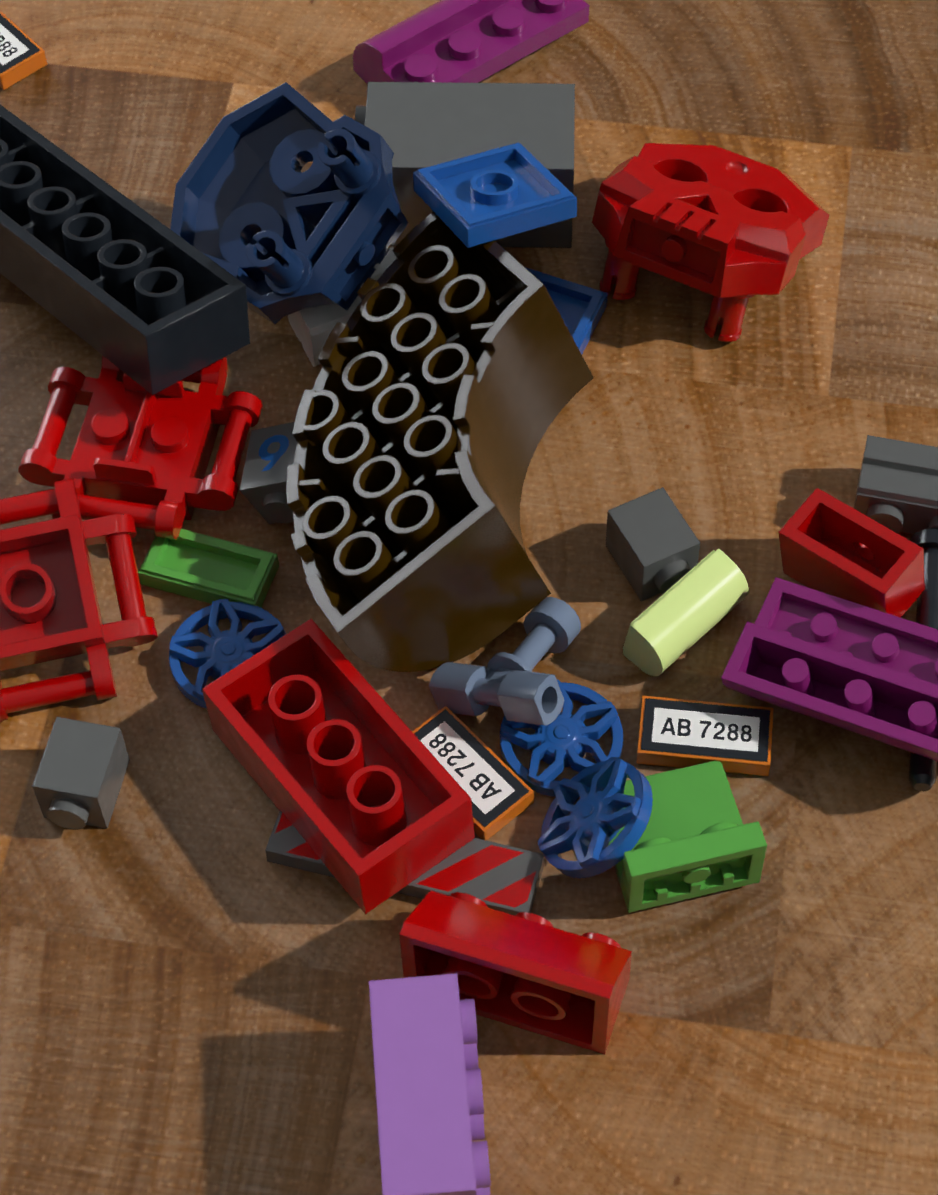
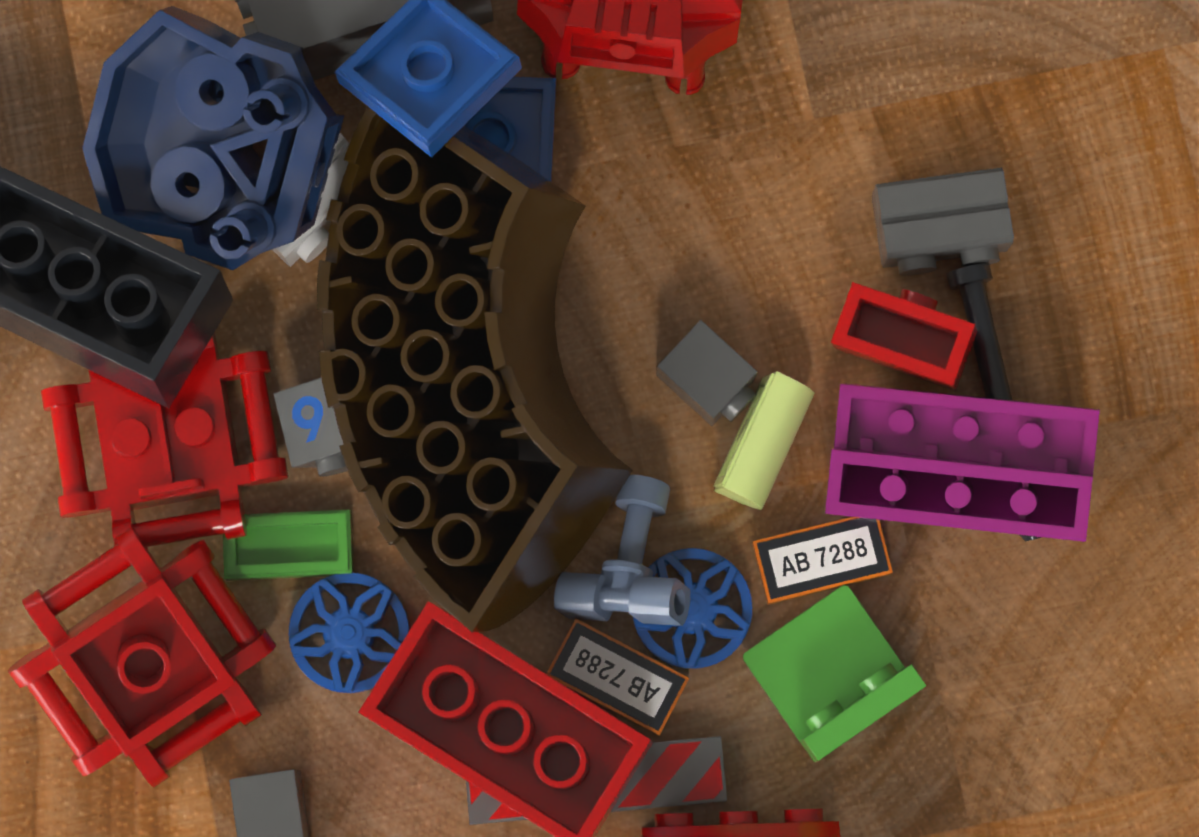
camera: 20 degrees left, 25 degrees up
blue wheel [537,757,653,878] -> none

